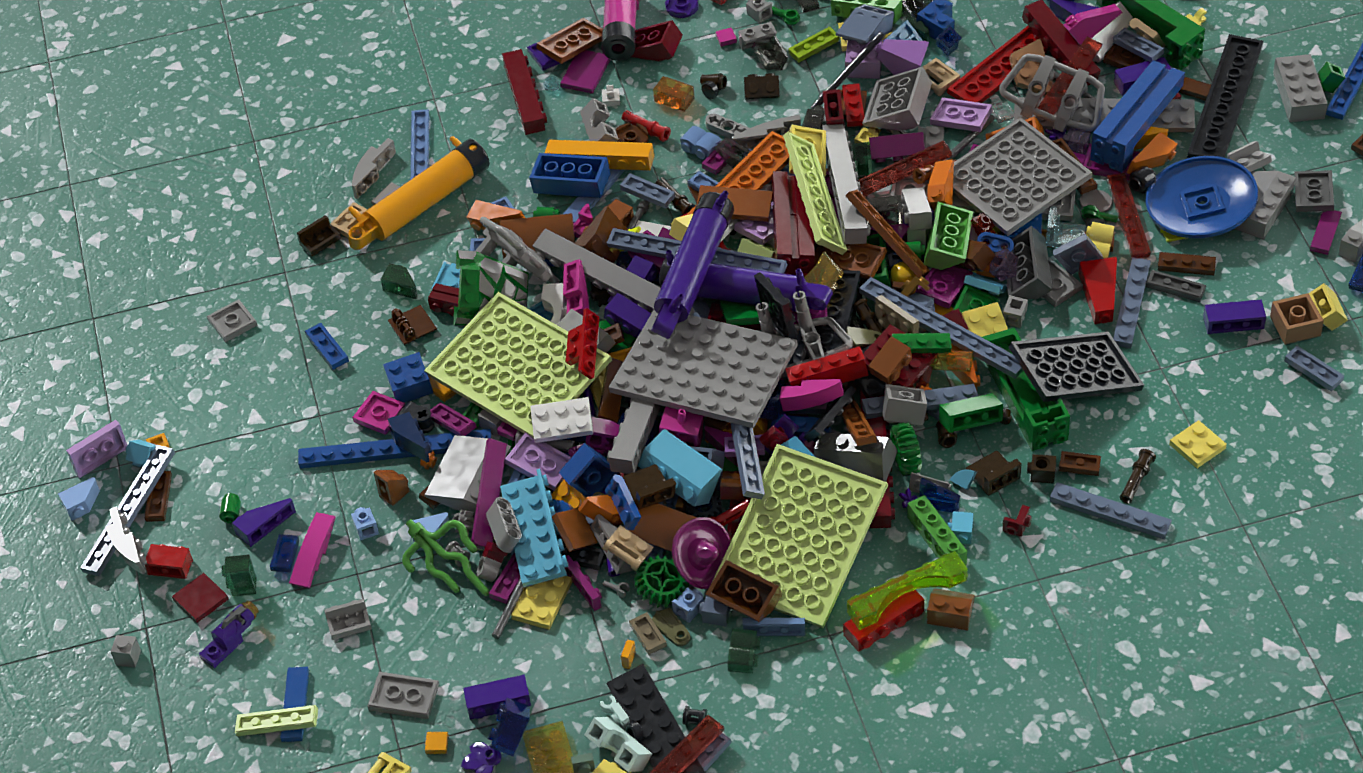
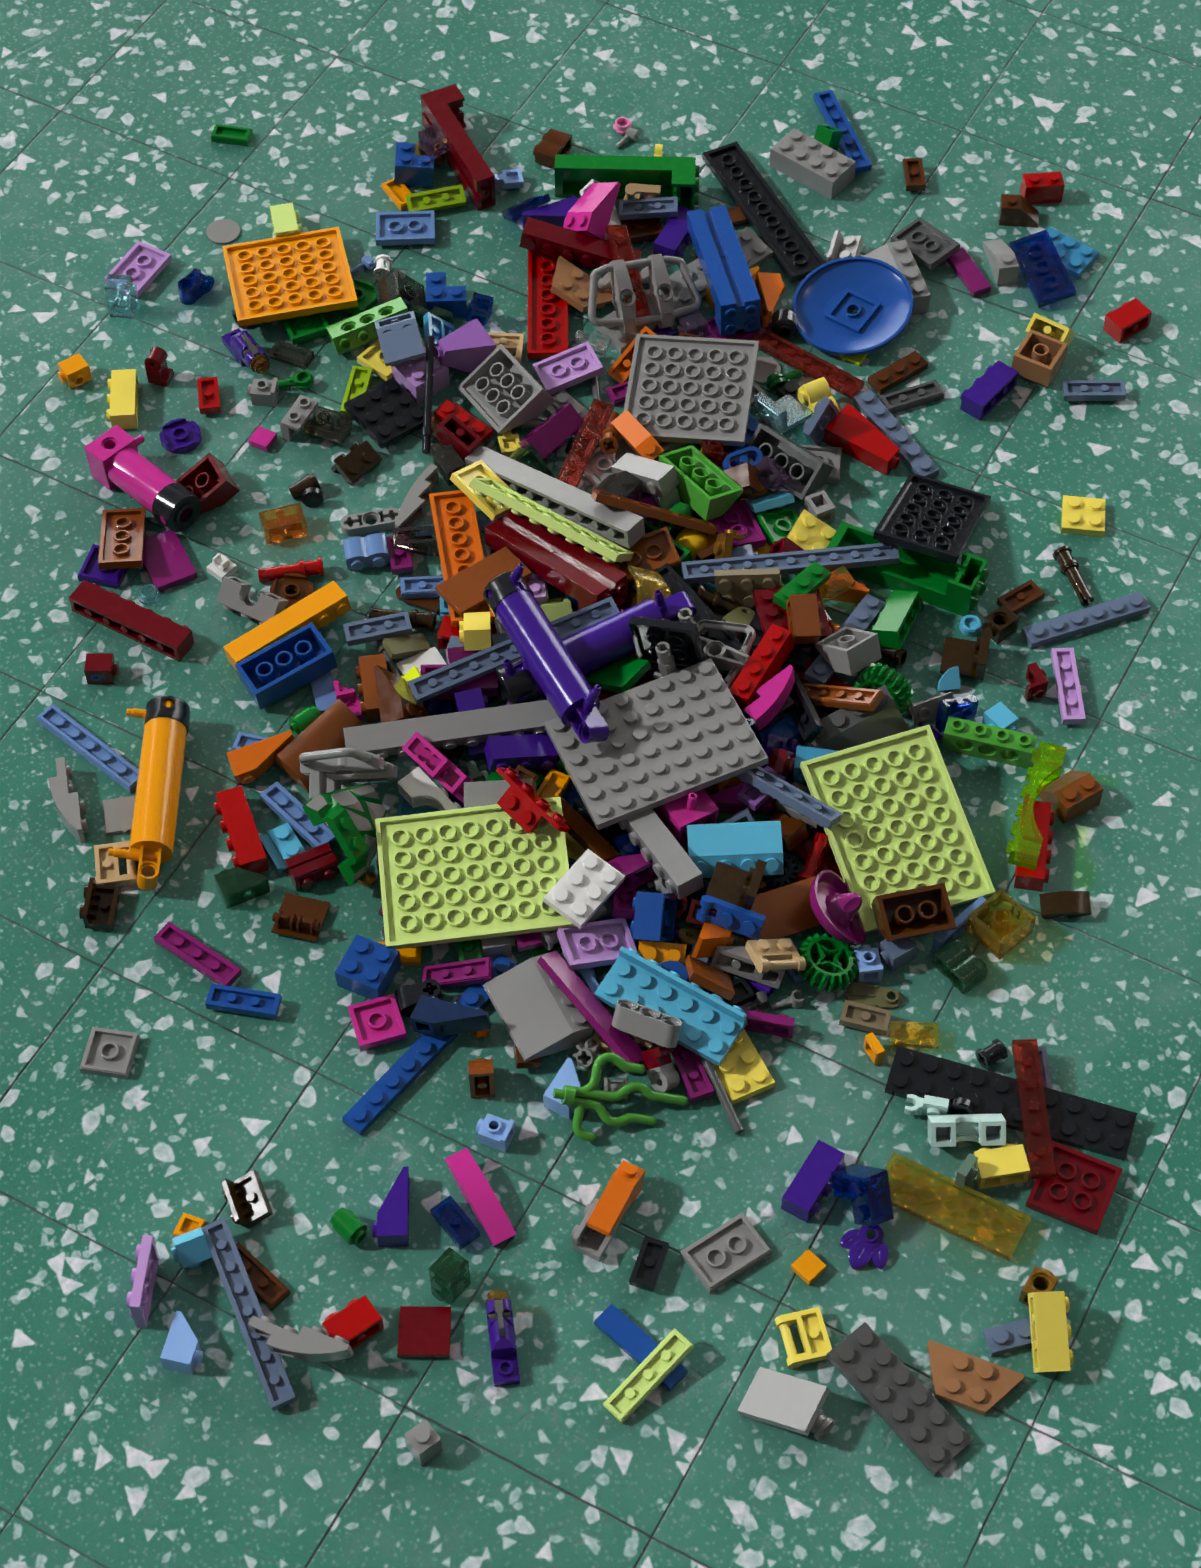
camera: 50 degrees left, 5 degrees up
none -> dark red brick [84,653,119,684]
none -> magenta plate [153,921,242,986]
none -> red brick [213,785,269,878]
none -> dark brown bracket [221,1170,273,1229]
none -> black plate [344,377,424,449]
none -> olive tile [382,633,431,659]
none -> orange slope [586,1160,646,1237]
none -> black plate [629,1236,669,1292]
none -> dark grey hand [743,991,769,1011]
none -> clear yellow plate [889,1021,939,1049]
none -> medium azure tile [959,615,982,636]
none -> clear yellow brick [965,888,1036,960]
none -> dark brown slope [1039,891,1092,919]
none -> lavender plate [1050,648,1086,725]

